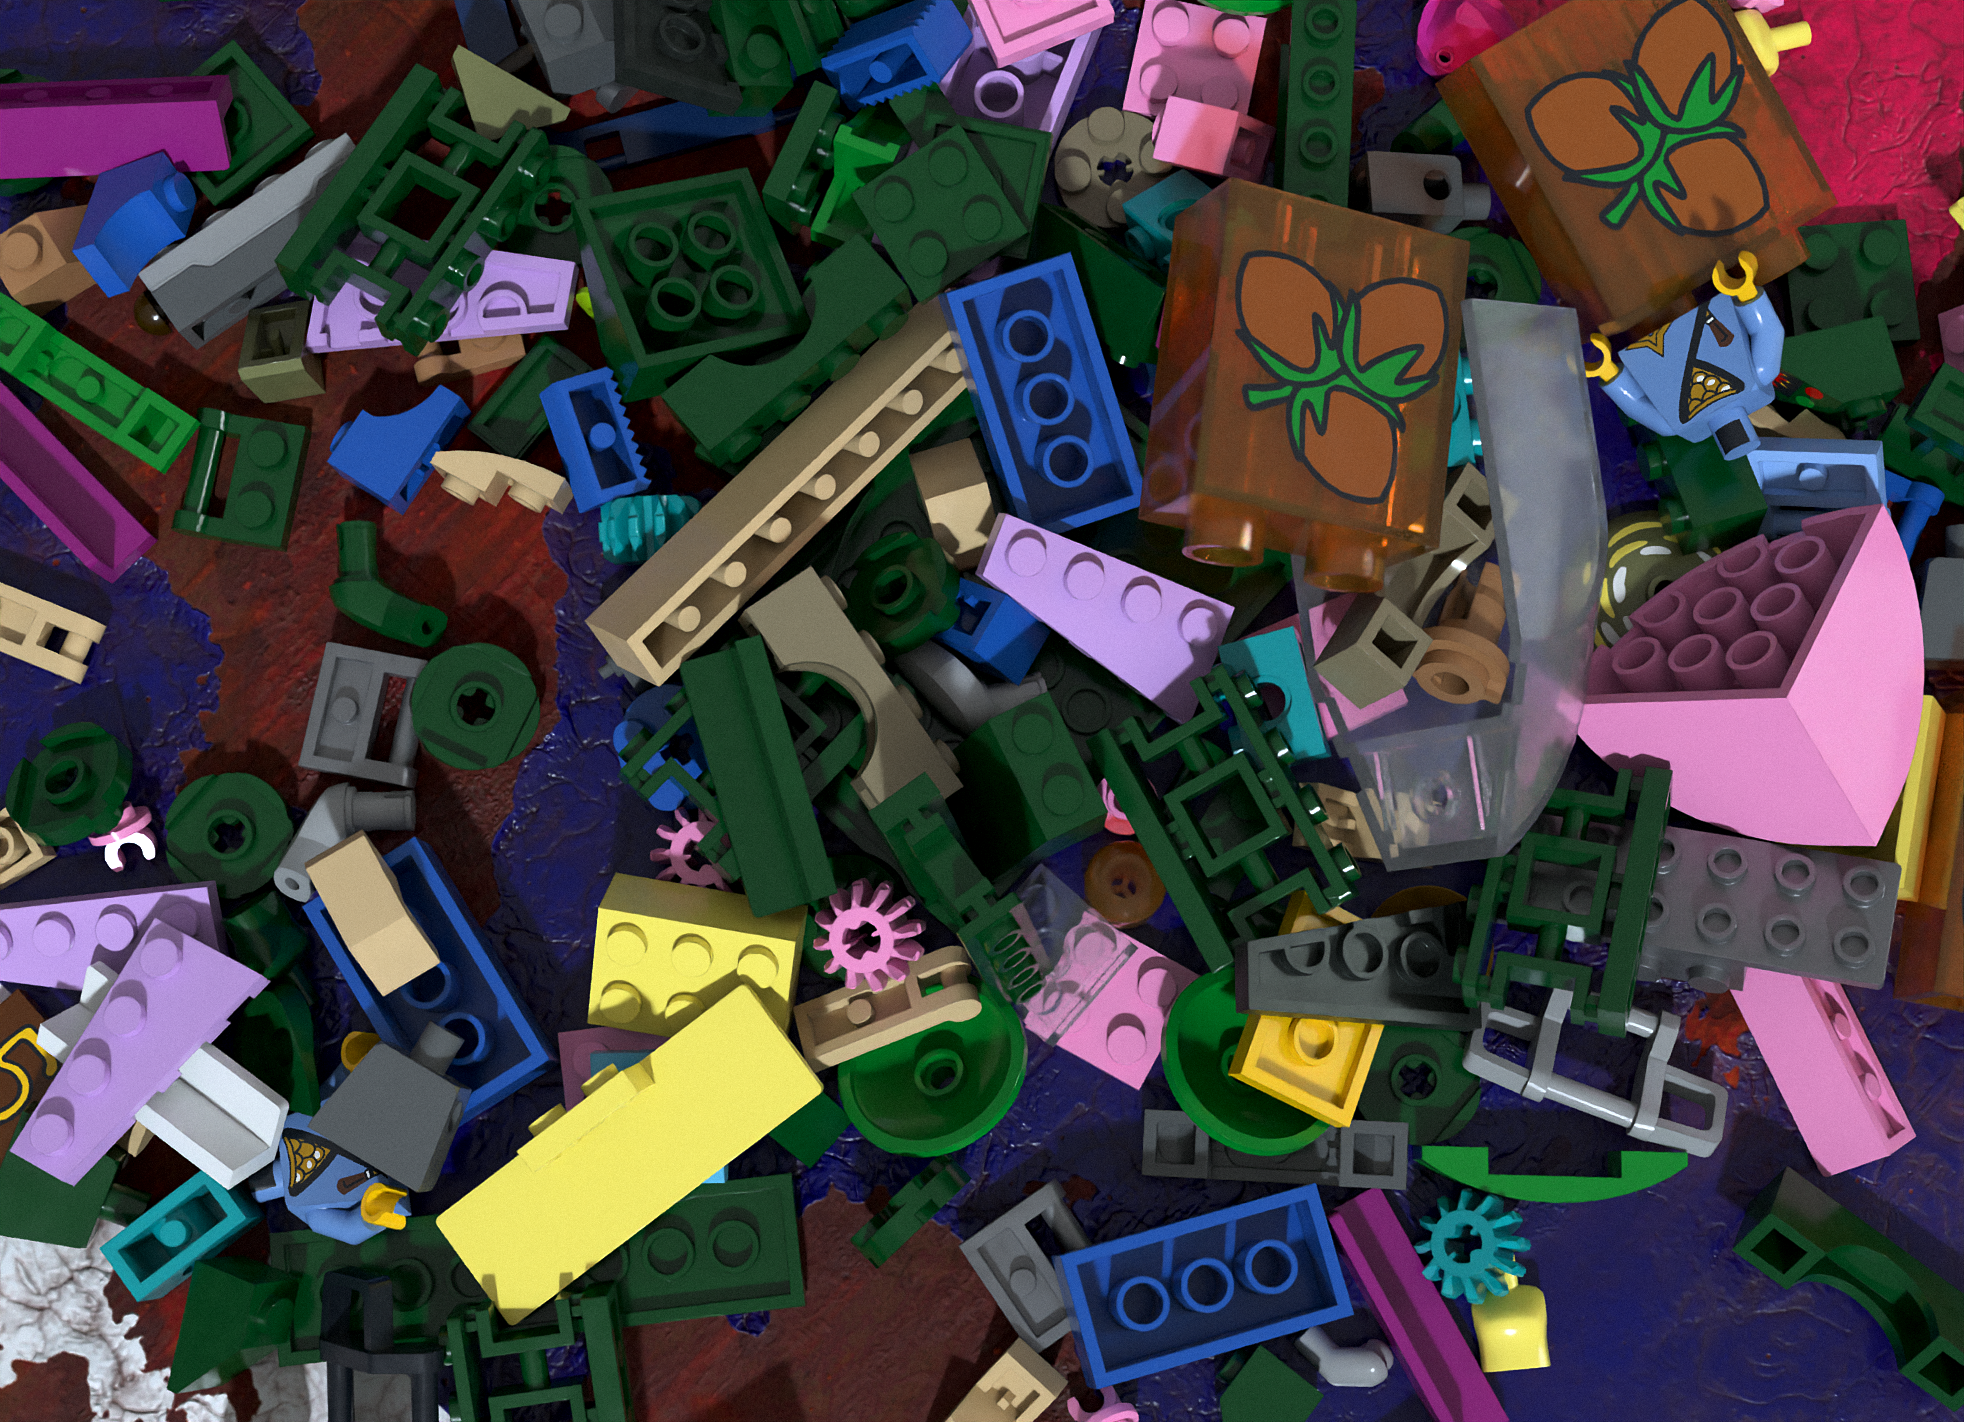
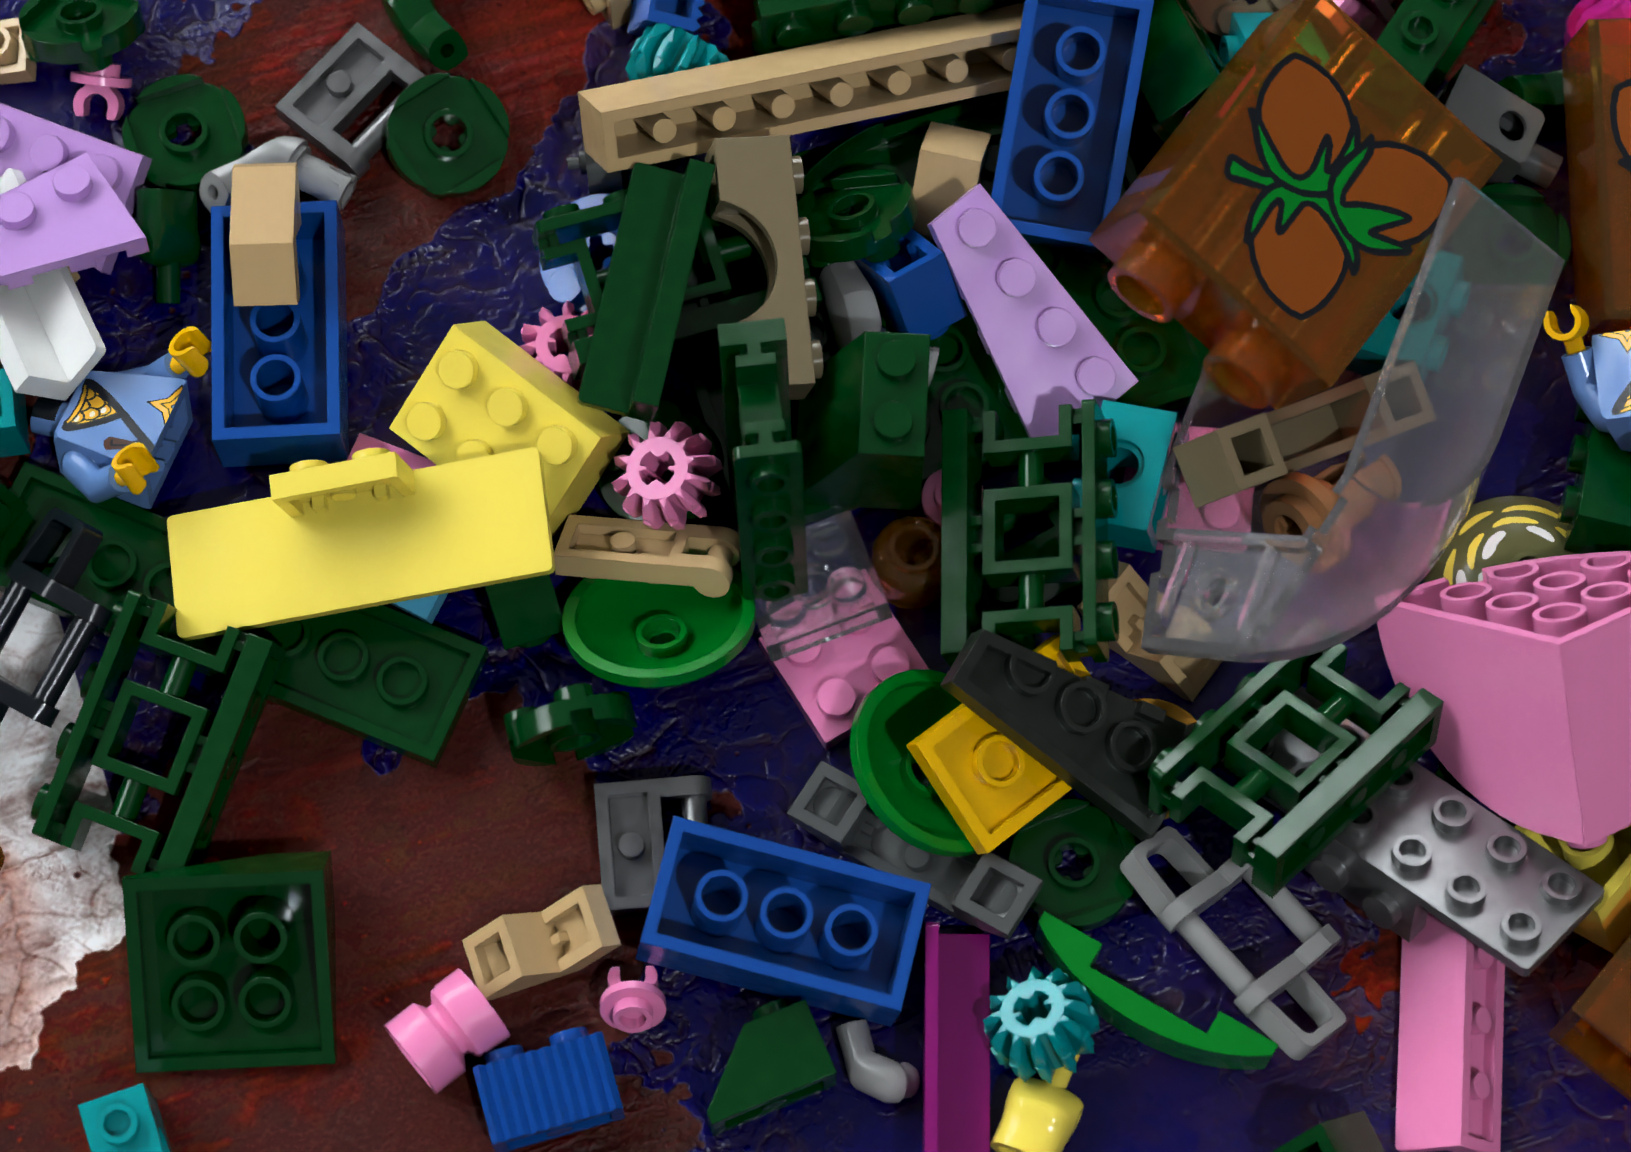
camera: 25 degrees right, 10 degrees down
dark green piece [233,984,321,1117] -> none
dark grey torso [307,1020,472,1192] -> none

